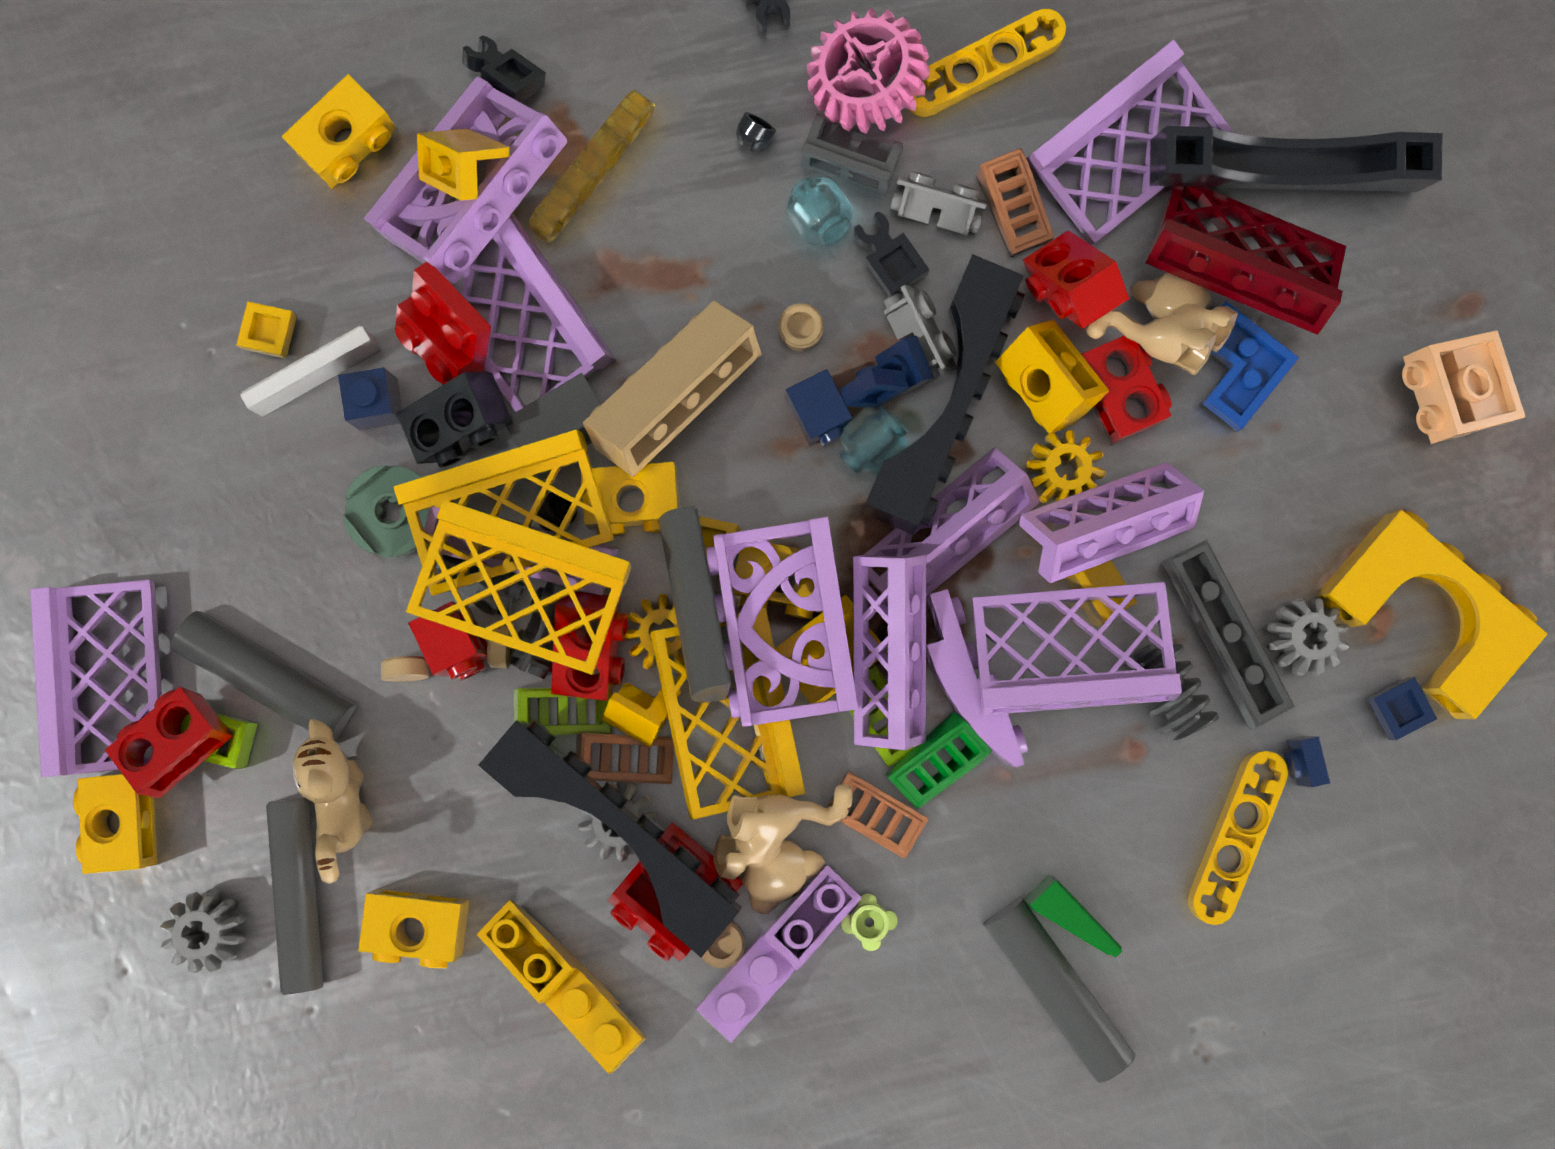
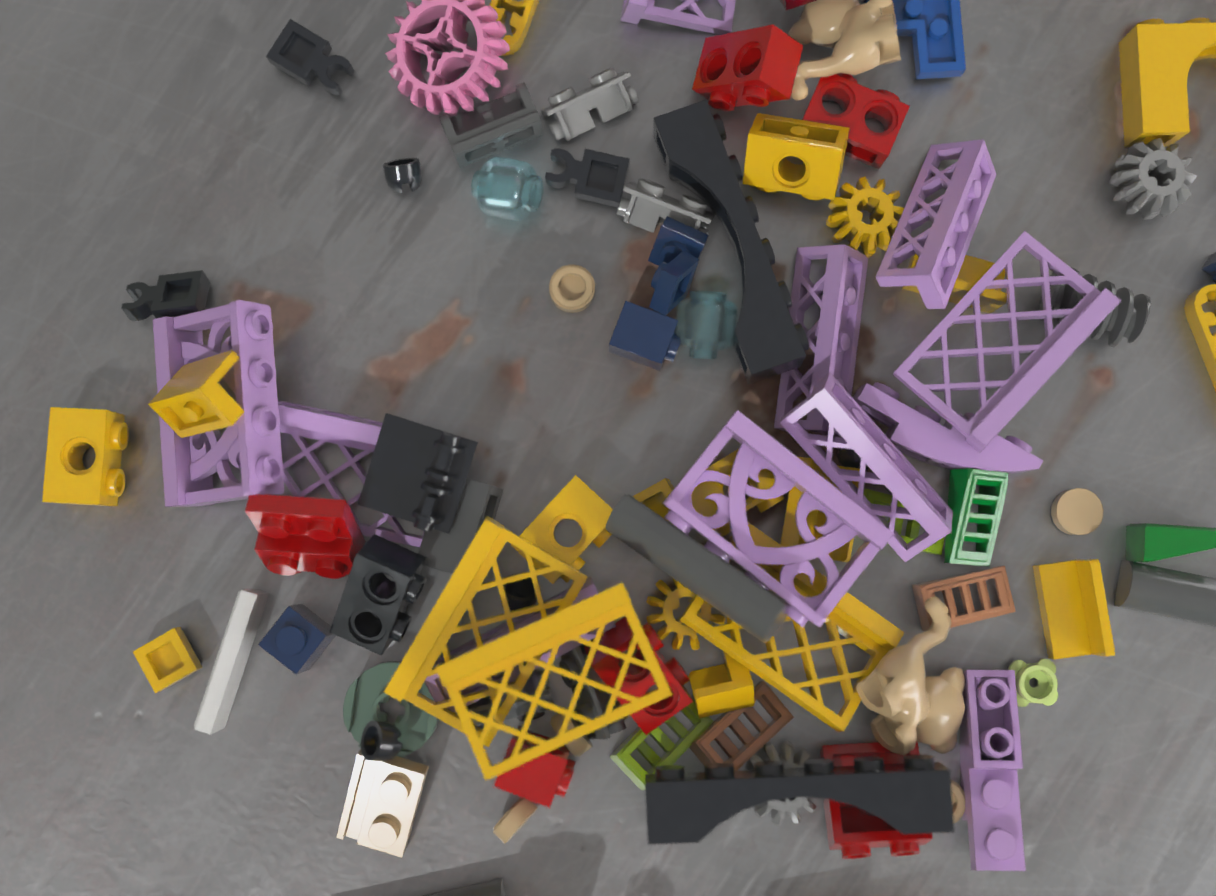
camera: 45 degrees left, 0 degrees up
clear yellow beam [528,90,655,243] -> none
tan brick [583,300,762,477] -> none
nougat slope [976,148,1054,257] -> none
dark grey brick [1162,540,1295,729] -> none
none -> plate [336,749,429,858]
none -> black hinge [358,413,478,534]
none -> black hinge [361,721,402,761]
none -> yellow panel [1032,559,1115,660]
none -> tan tile [1051,488,1103,535]

